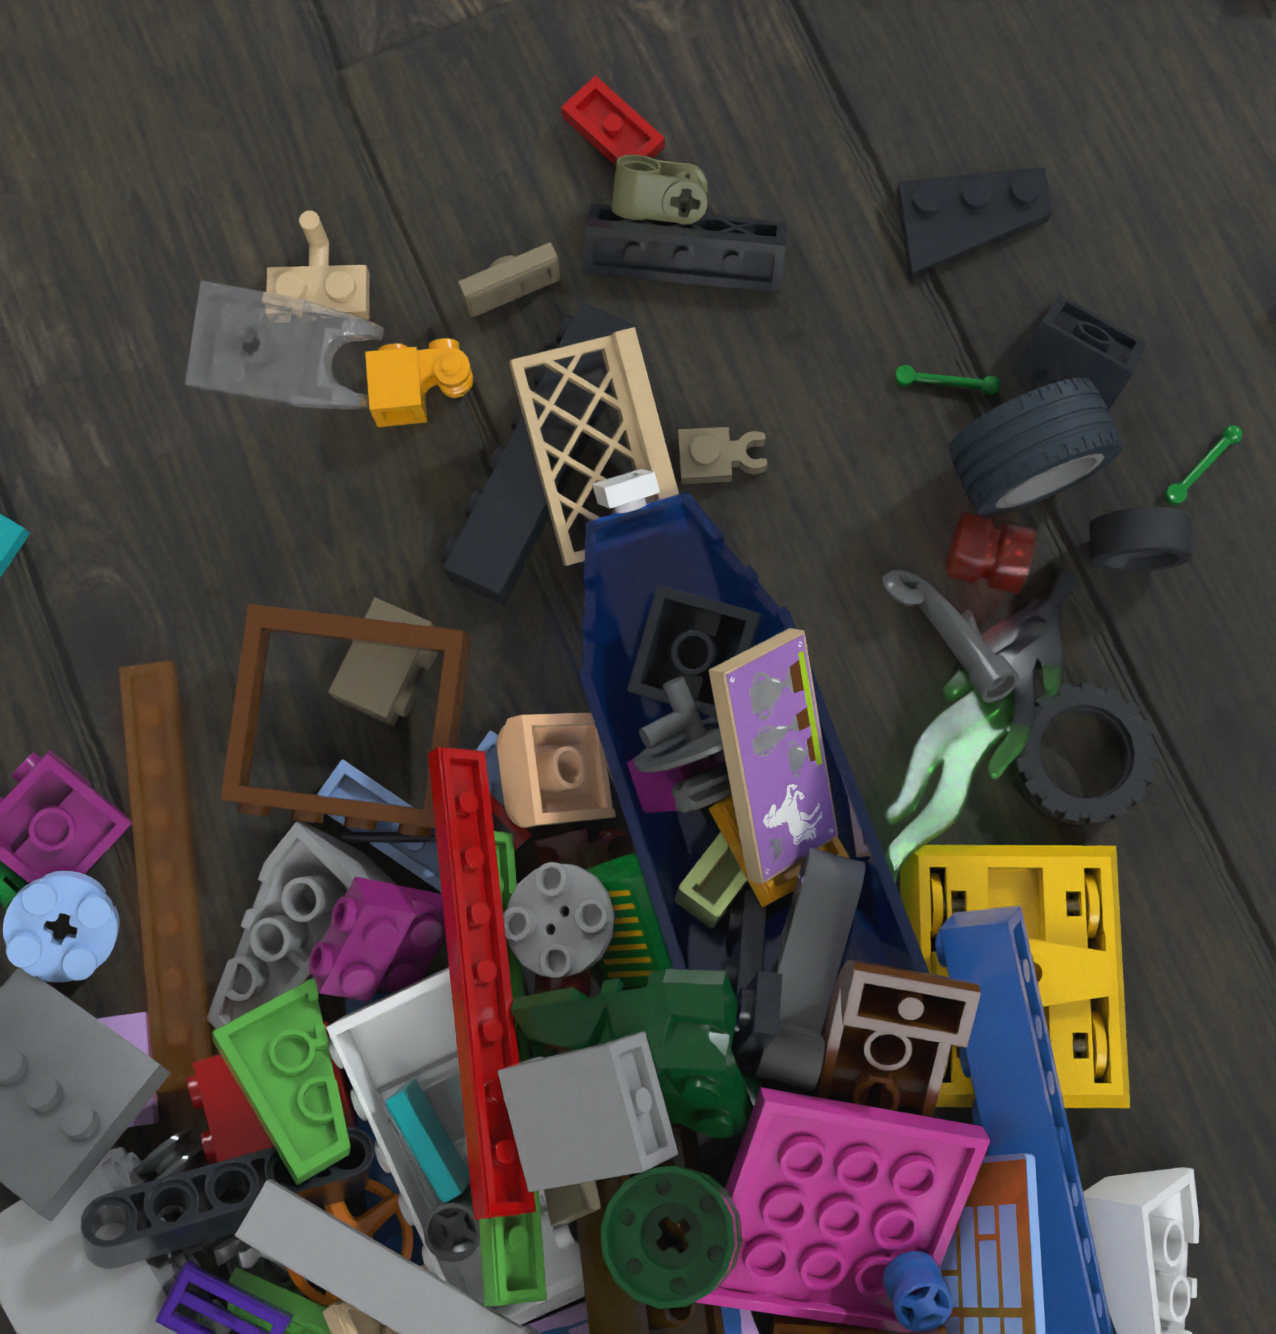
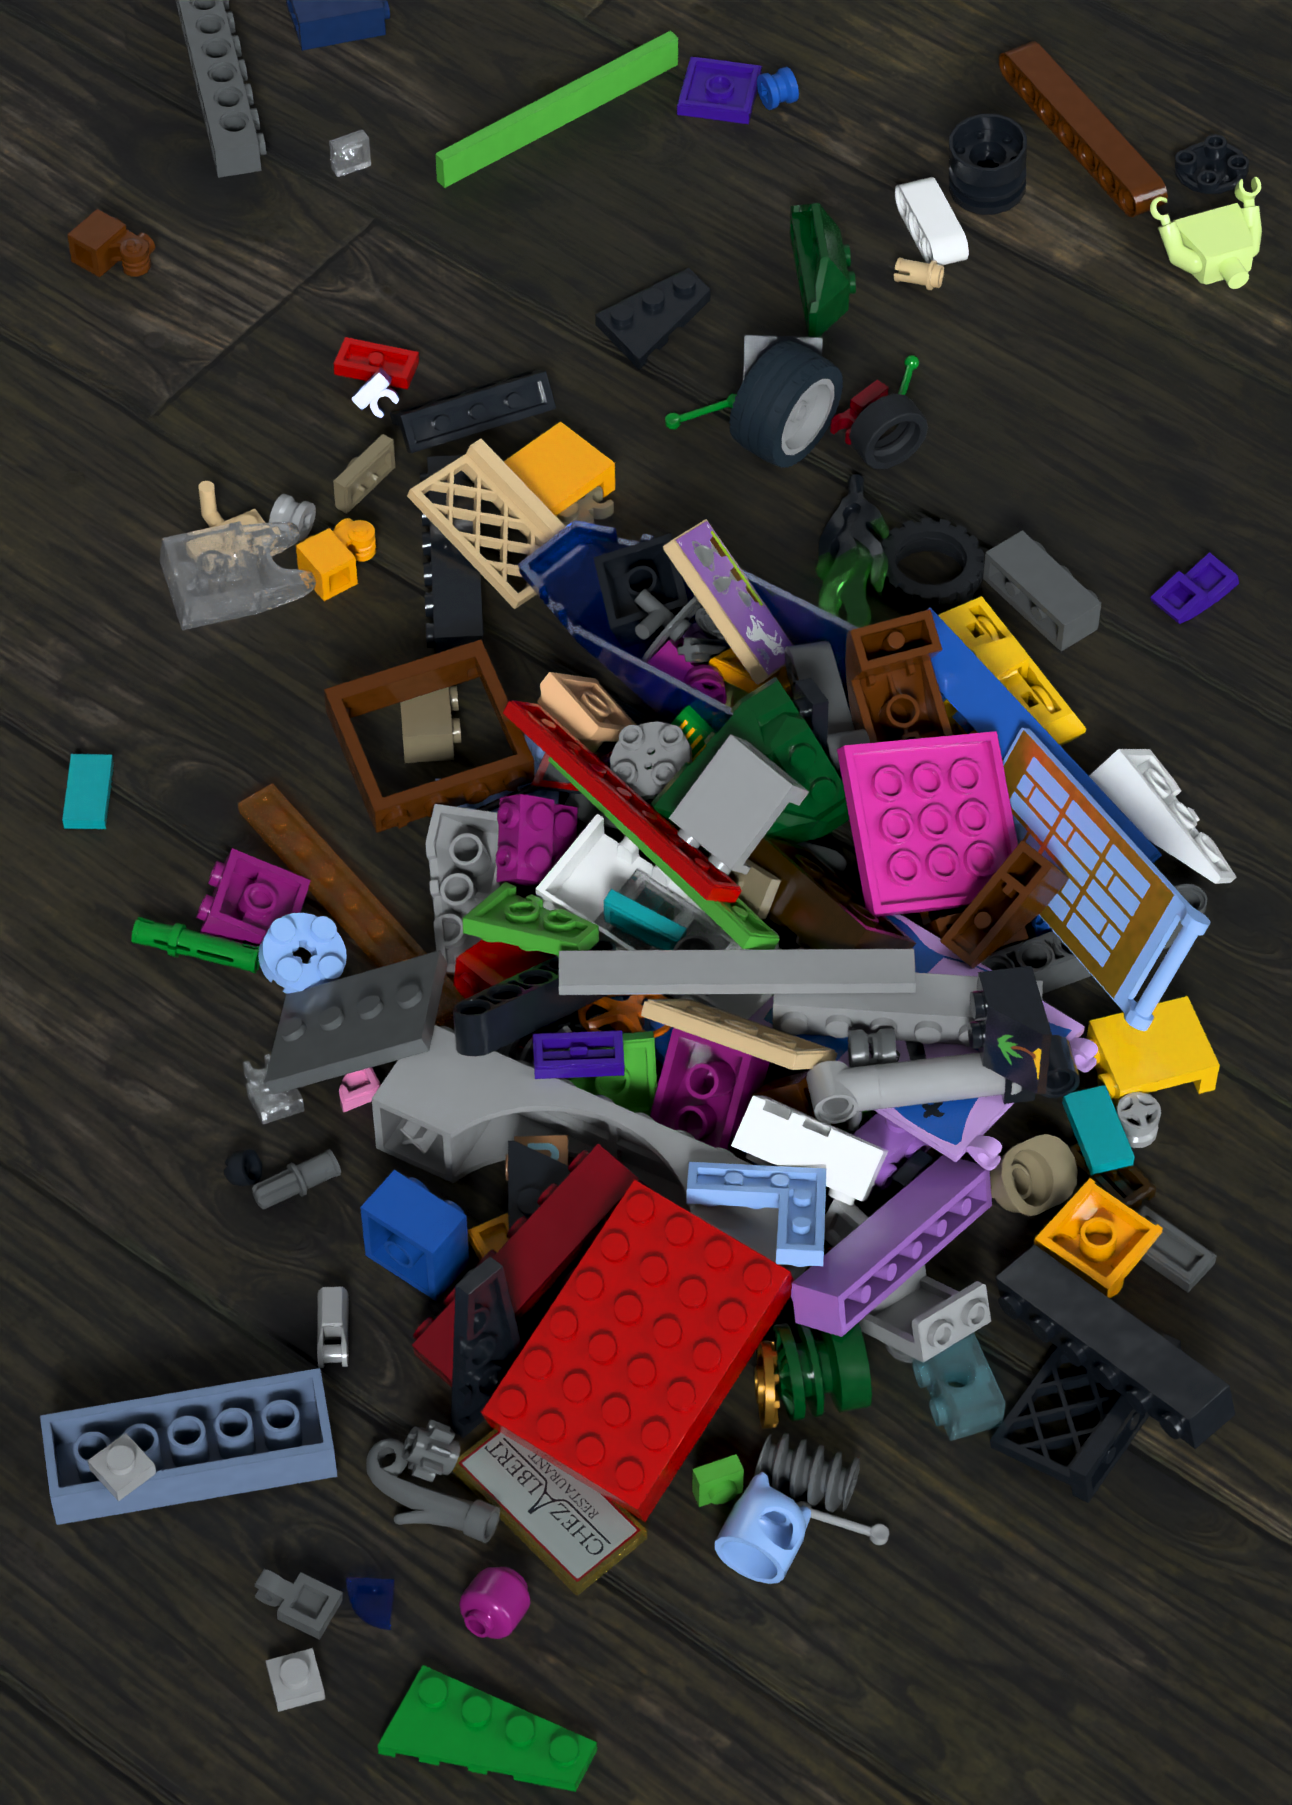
camera: 30 degrees left, 25 degrees down
white plate [592,469,660,513] -> none
dark green wheel [600,1166,743,1309] -> none
olive piece [611,155,708,225] -> none
dark grey plant [882,570,1019,703] -> none
blue wheel [882,1251,954,1332] -> none
clear red wheel [945,512,1036,595] -> none
none -> light grey wheel [269,494,316,541]
none -> tile [351,368,400,418]
none -> light orange panel [504,421,615,516]
none -> magenta wheel [683,665,727,717]
none -> dark green wedge [789,203,856,337]
none -> dark red plate [830,379,889,445]
none -> dark grey brick [983,530,1101,652]

